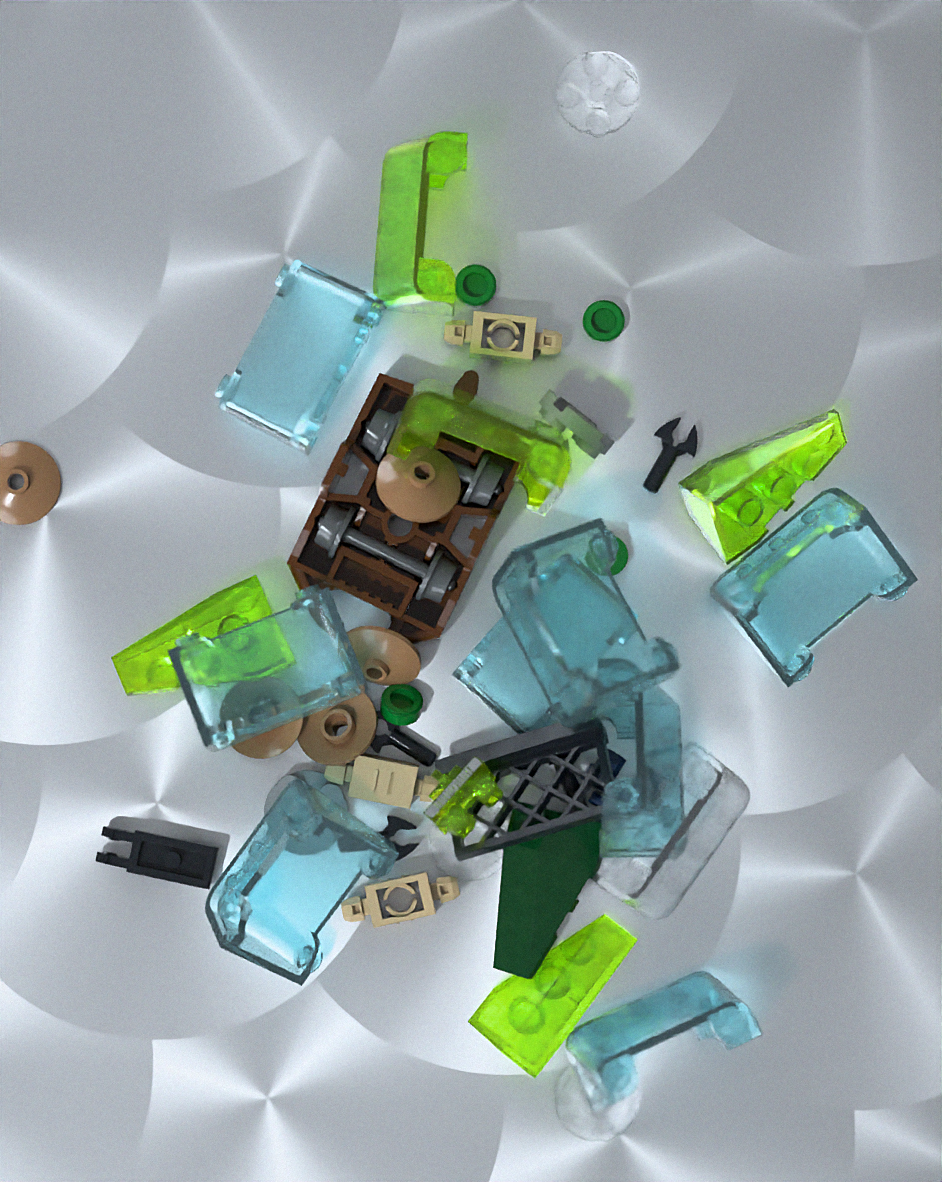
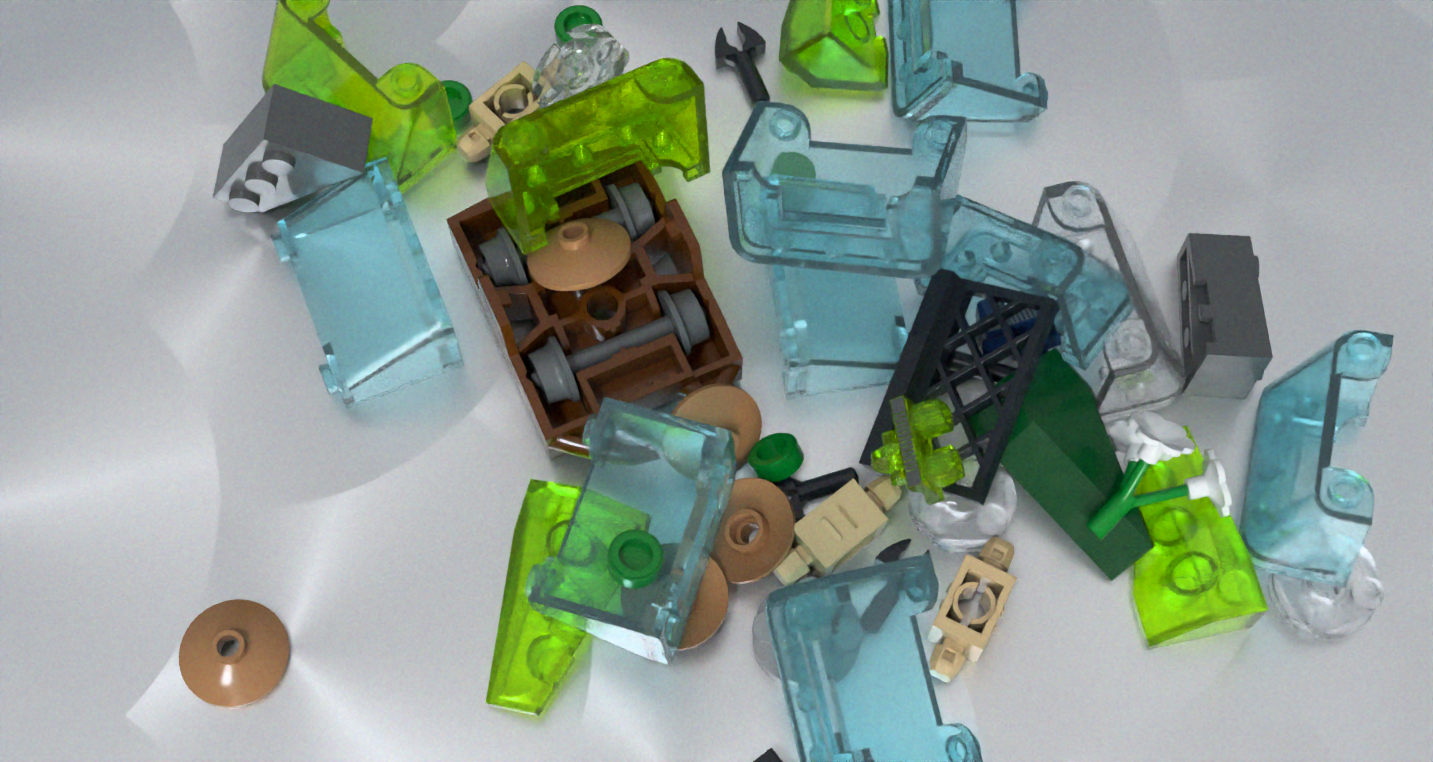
camera: 50 degrees left, 20 degrees down
none -> dark grey wedge [213,84,373,213]
none -> clear plate [532,24,630,121]
none -> green tile [607,529,664,589]
none -> white plant [1085,410,1232,540]
none -> dark grey wedge [1177,233,1273,398]

